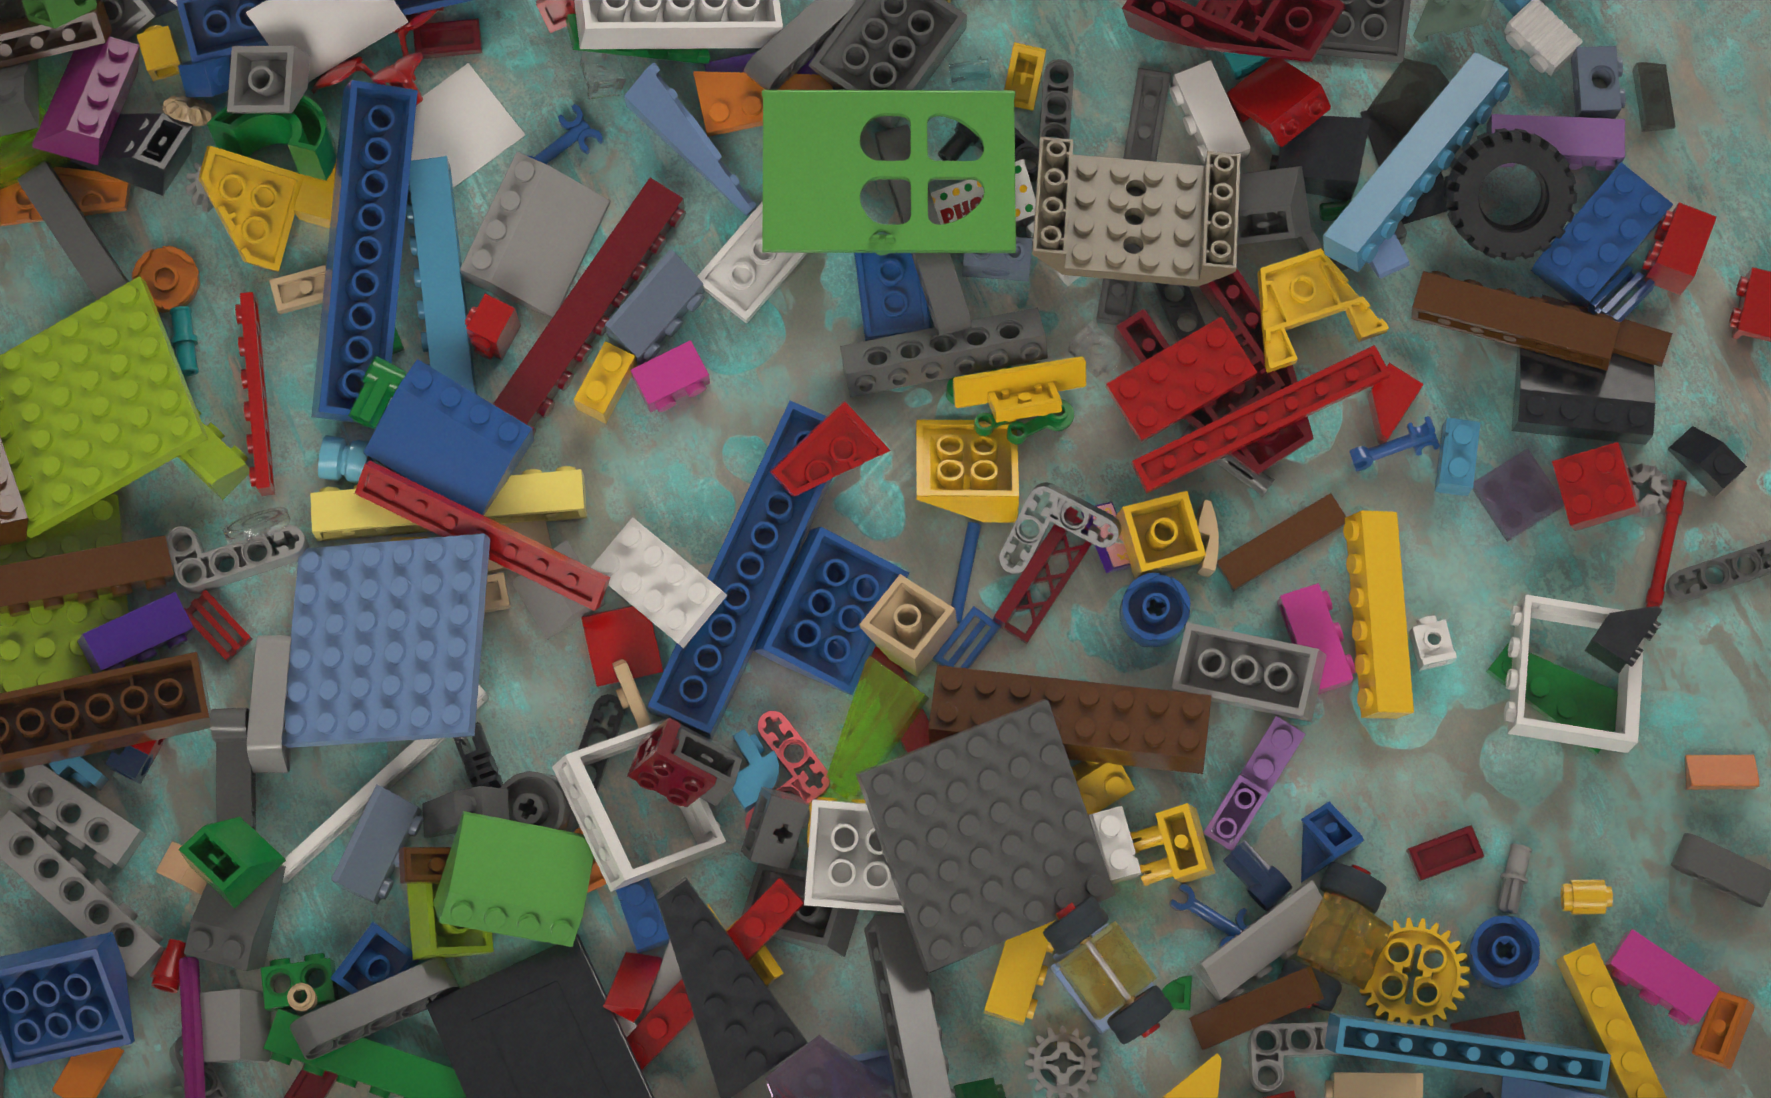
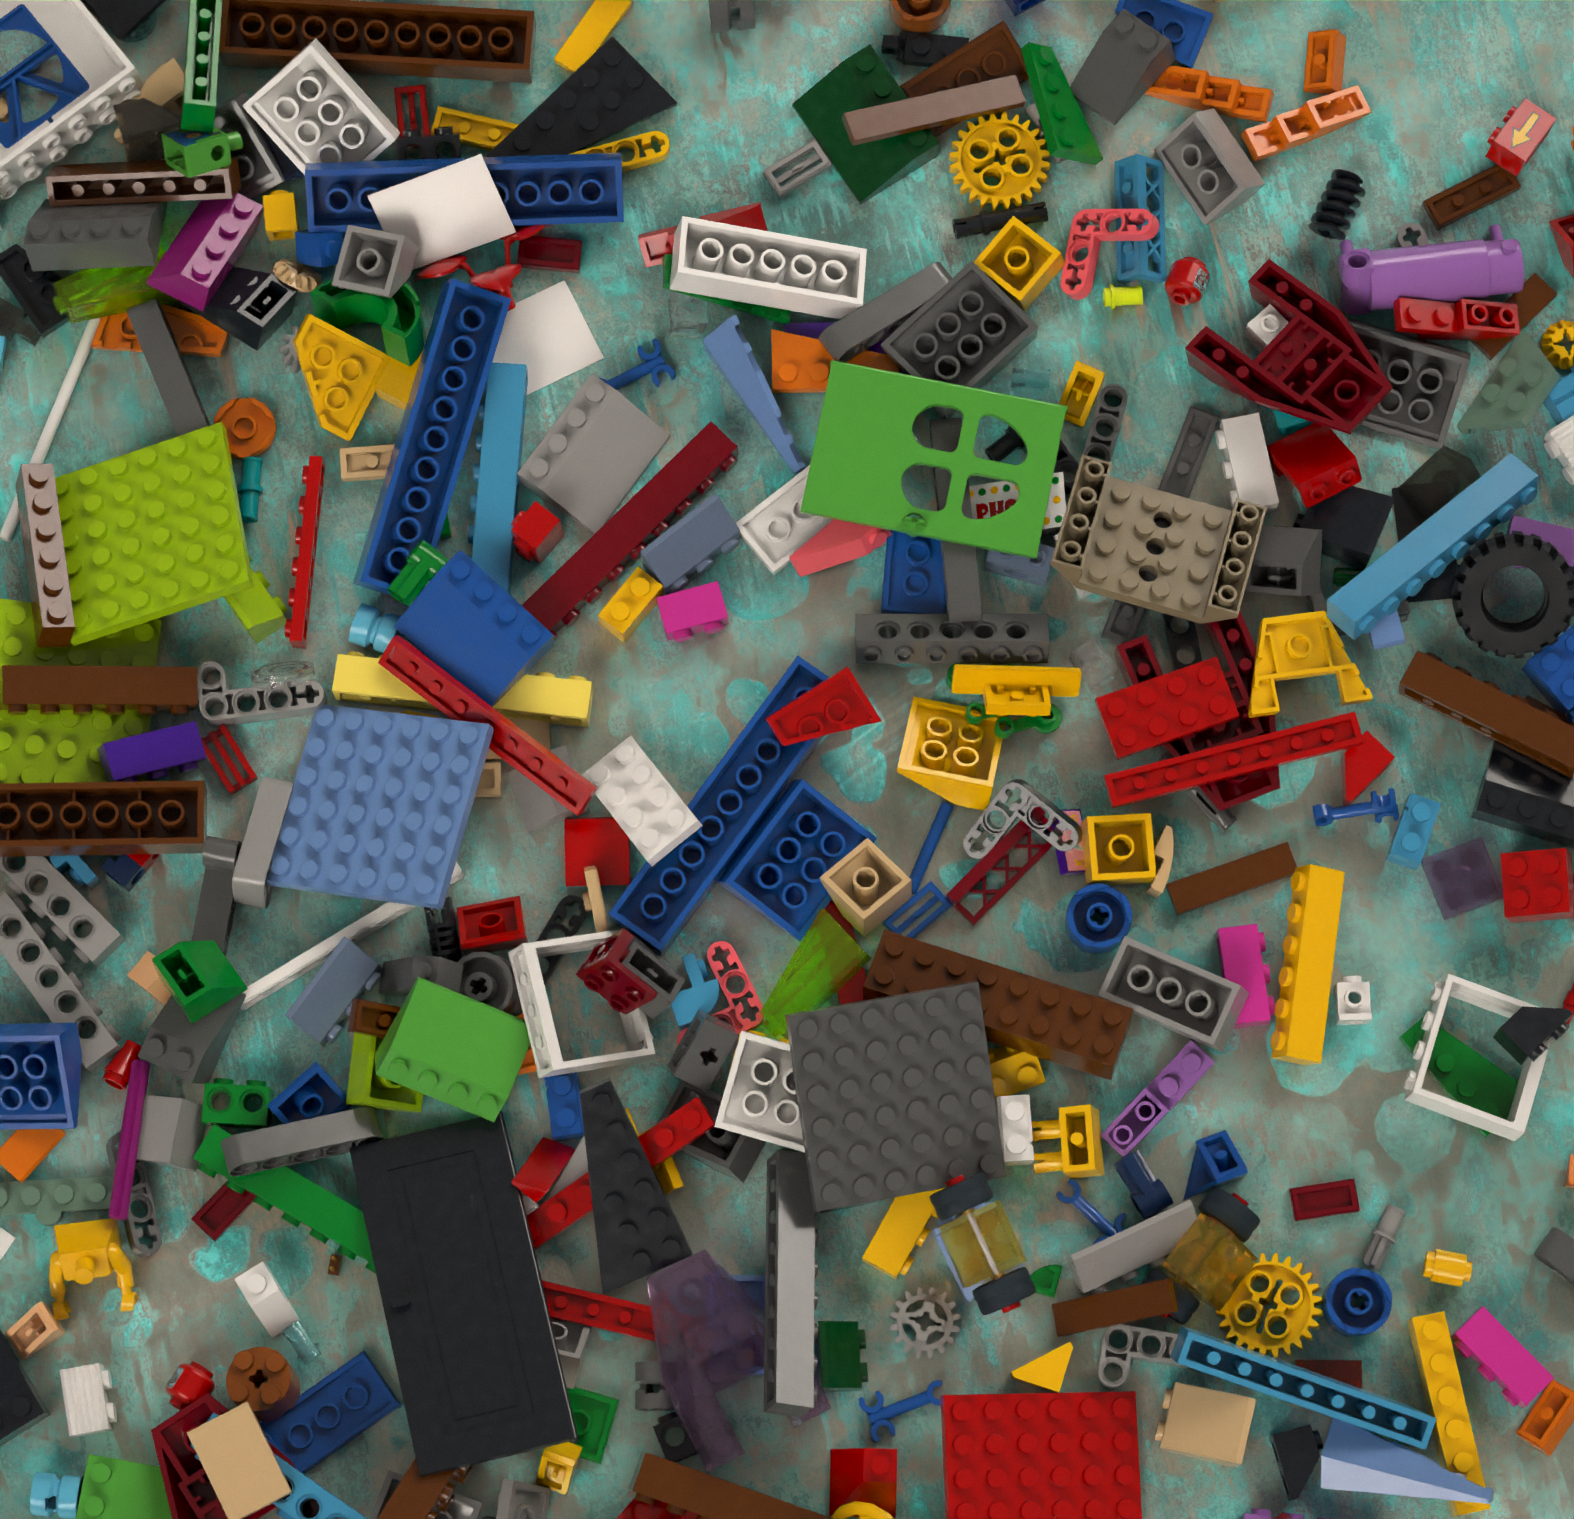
camera: 15 degrees right, 0 degrees up
tan pin [287,983,318,1012] -> none
none -> red slope [456,896,528,956]
none -> coral slope [789,519,892,577]

